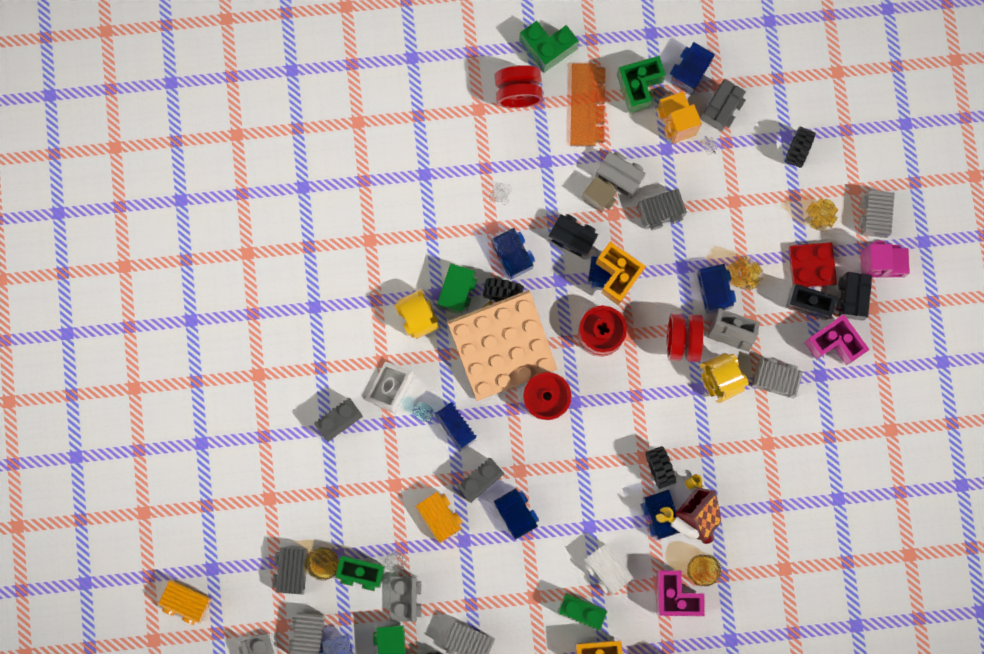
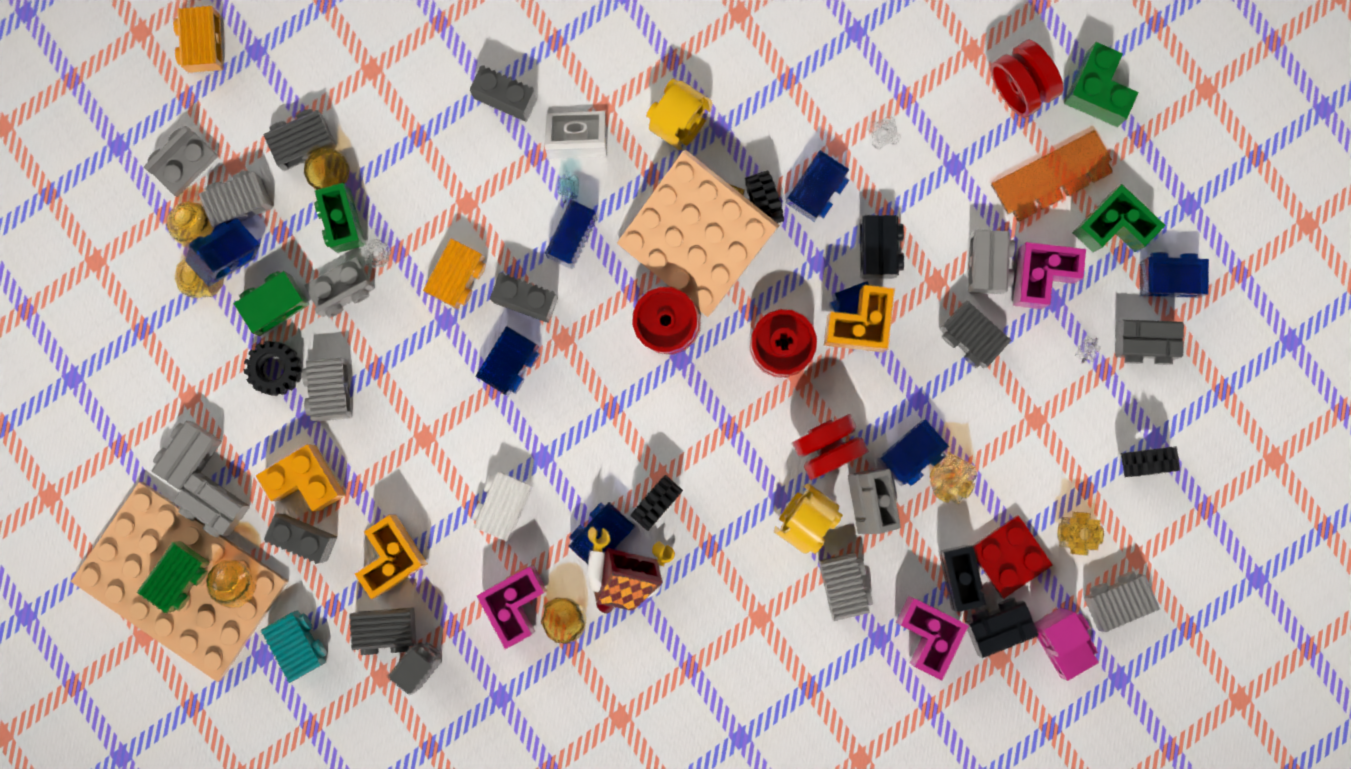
camera: 70 degrees right, 5 degrees up
green brick [437,263,478,315] -> none
green brick [558,593,608,631] -> none
dark tan brick [582,176,617,213] -> none
light orange brick [656,91,702,144] -> none
none -> dark pink brick [1013,242,1086,309]

